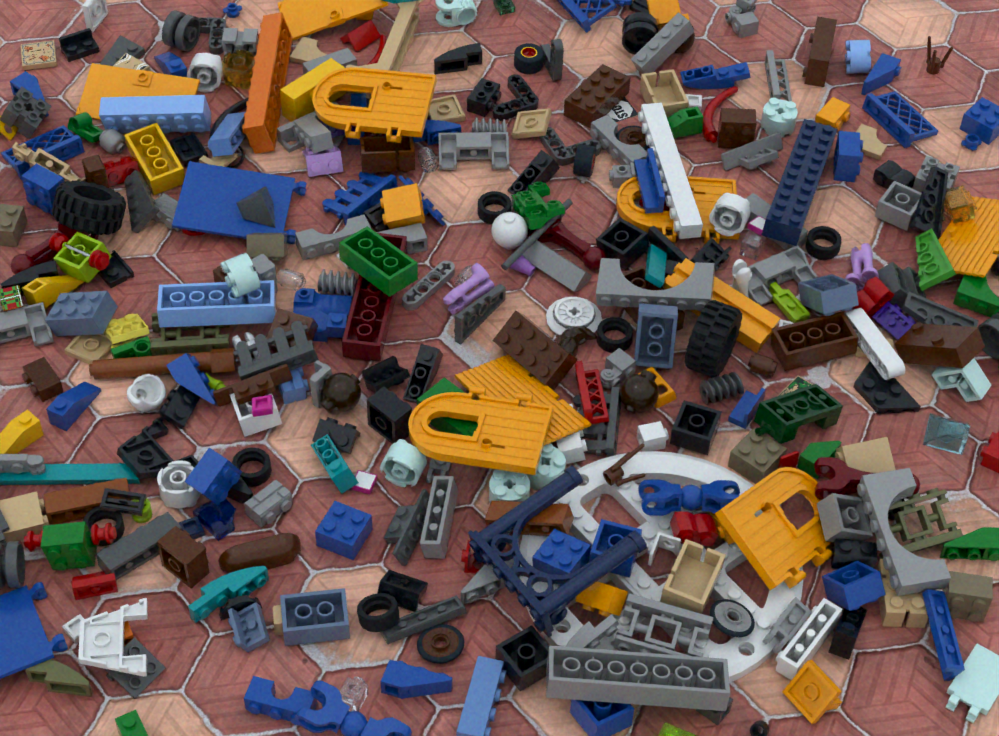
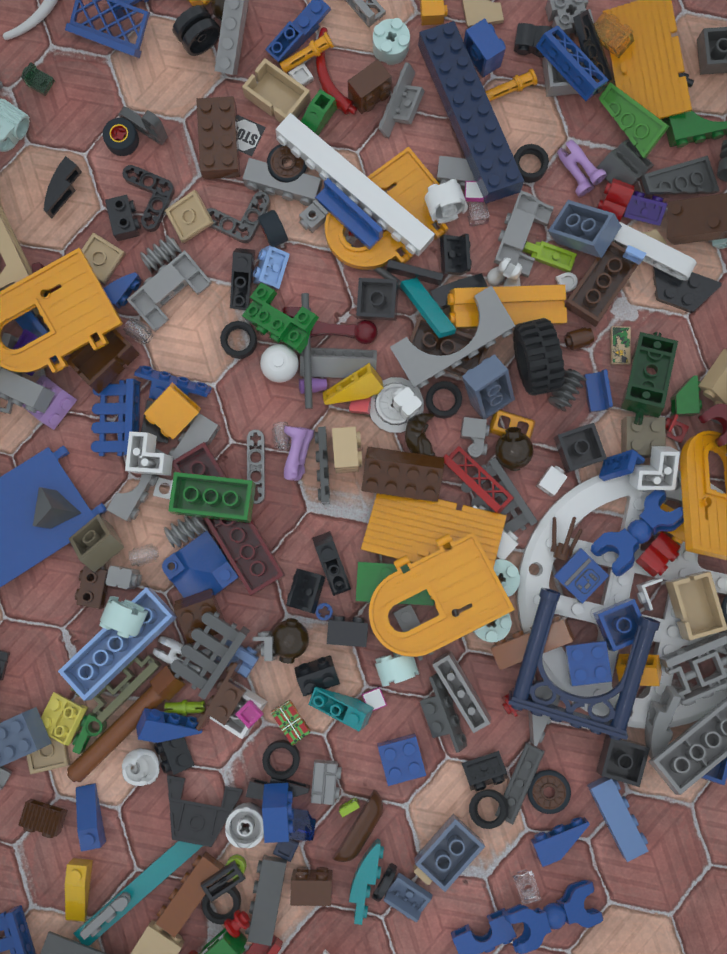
camera: 40 degrees left, 35 degrees up
none -> white brick [125,431,173,476]
none -> light blue bracket [252,245,290,290]
none -> piece [271,700,311,746]
none -> light orange pin [280,32,334,73]
none -> yellow slope [323,363,384,405]
none -> tan piece [332,426,362,474]
none -> lime tile [339,797,360,817]
none -> coral slope [349,396,372,414]
none -> white brick [393,387,422,421]
none -> light orange pin [485,68,538,102]
none -> blue fence [536,25,608,101]
none -> blue tile [553,548,610,604]
none -> blue bracket [599,449,645,481]
none -> light blue tile [623,245,646,265]
none -> white brick [629,446,680,490]

